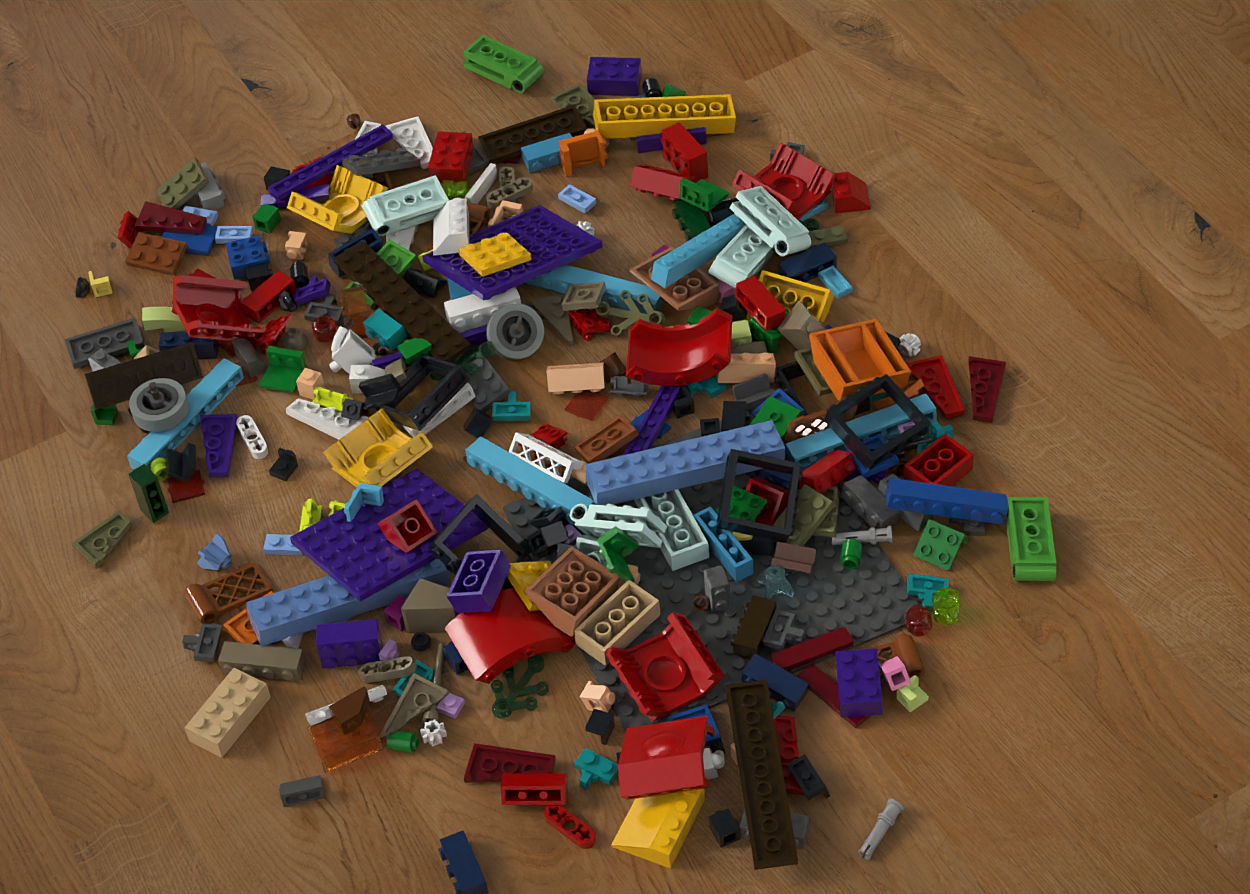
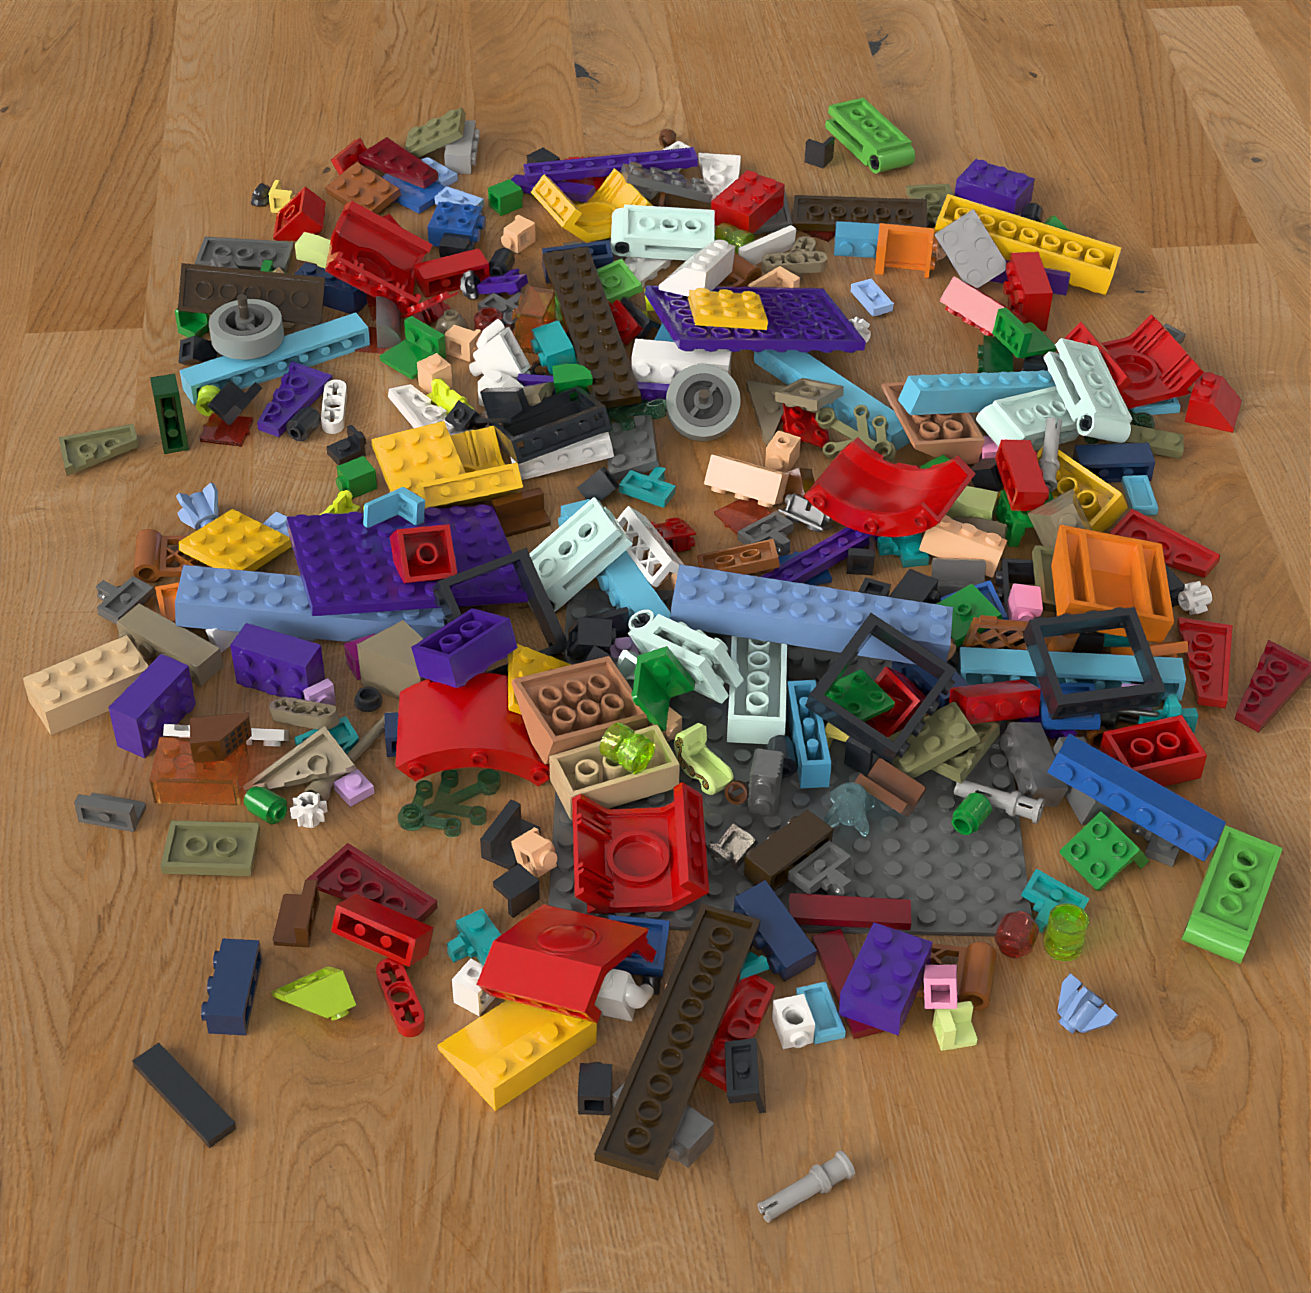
camera: 20 degrees right, 5 degrees down
none -> dark purple brick [108,654,196,758]
none -> olive plate [161,820,260,876]
none -> black panel [178,336,217,365]
none -> yellow plate [179,509,292,571]
none -> lime slope [271,966,356,1020]
none -> red slope [273,186,326,241]
none -> reddish brown panel [273,880,320,948]
none -> black brick [286,407,321,442]
none -> green brick [335,456,377,499]
none -> yellow plate [372,421,465,495]
none -> light nougat brick [444,325,481,362]
none -> white brick [452,958,495,1016]
none -> black panel [480,799,541,870]
none -> reddish brown panel [492,487,551,537]
none -> light aqua hinge [527,497,633,613]
none -> clear neon green wheel [599,722,655,775]
none -> red plate [607,299,643,345]
none -> yellowish green animal [674,723,734,795]
none -> clear smoke bracket [707,823,758,871]
none -> dark grey hinge [737,511,794,556]
none -> light nougat brick [765,431,801,473]
none -> black brick [766,735,798,778]
none -> white brick [772,994,815,1049]
none -> medium azure tile [796,982,846,1044]
none -> black panel [804,136,835,168]
none -> plate [934,209,1007,288]
none -> bright pink brick [1007,584,1043,622]
none -> light grey pin [1038,417,1062,491]
none -> medium blue brick [1057,973,1118,1034]
none -> red wing [1109,509,1220,578]

